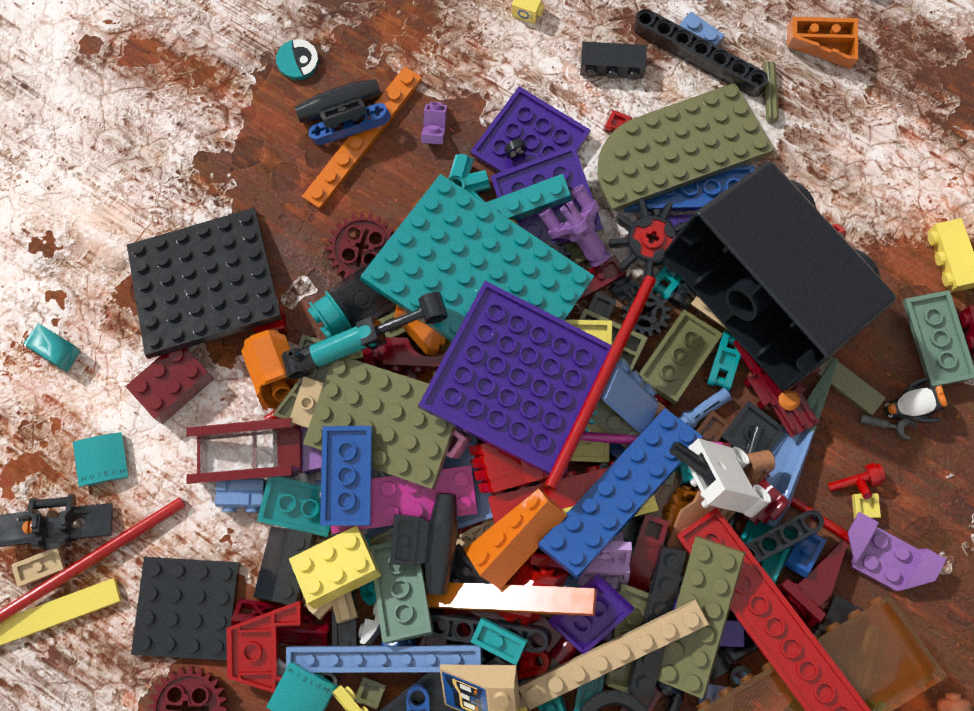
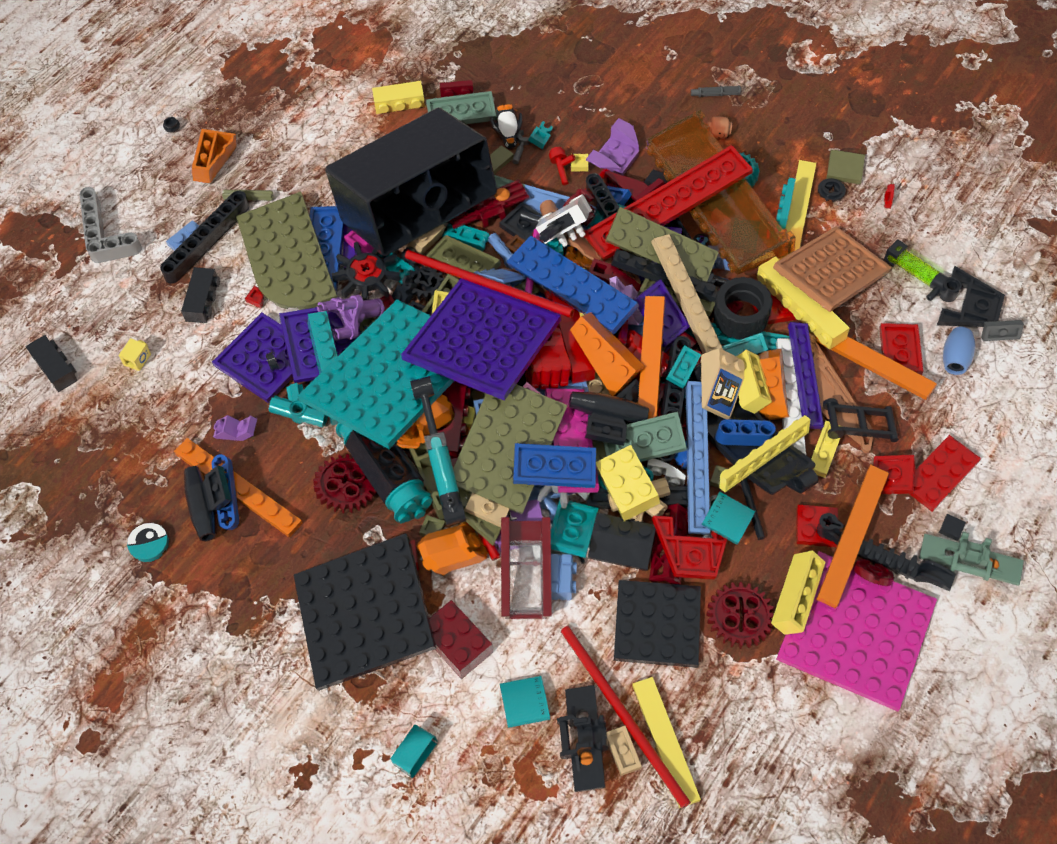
camera: 90 degrees left, 15 degrees down
none -> teal plate [528,121,553,149]

